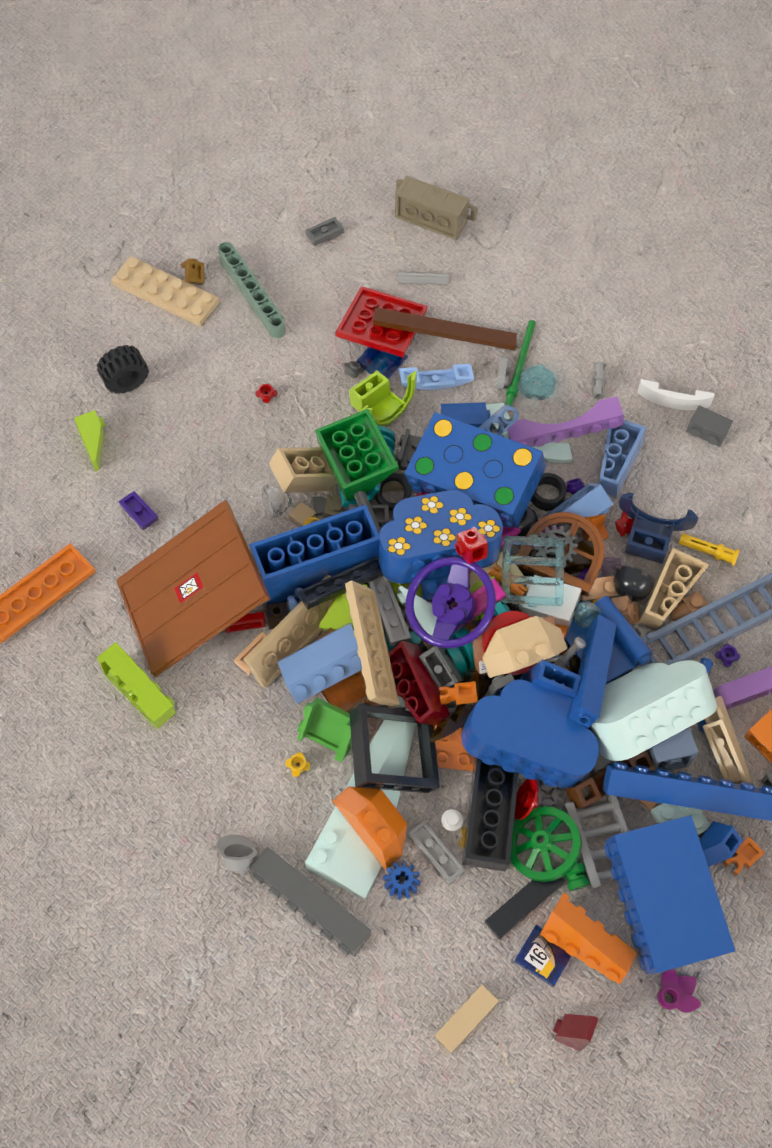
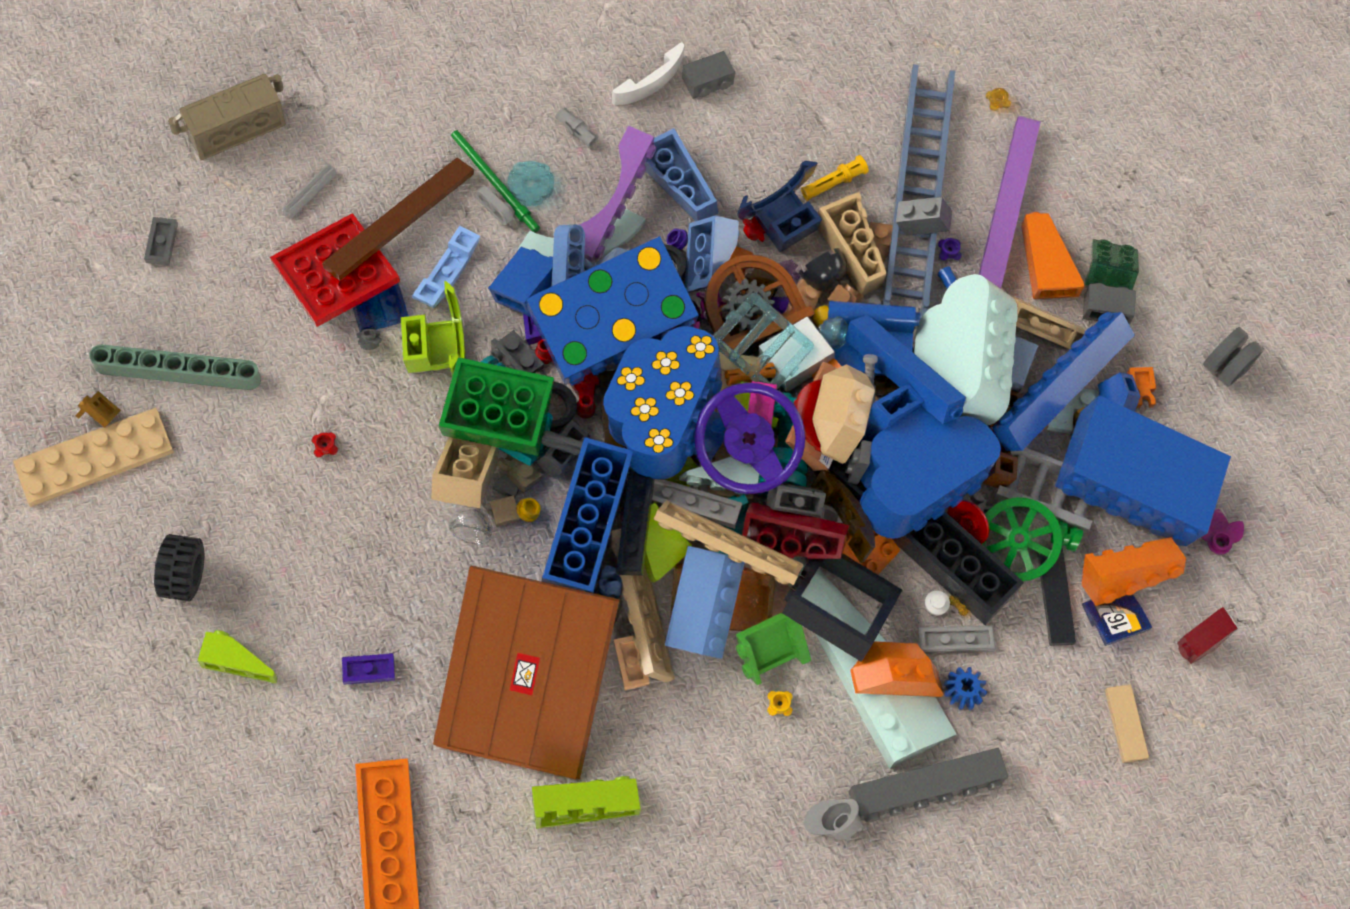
camera: 60 degrees left, 5 degrees up
orange plate [439,681,478,705] -> none
red brick [455,527,488,564] -> none
none -> dark grey brick [896,197,952,236]

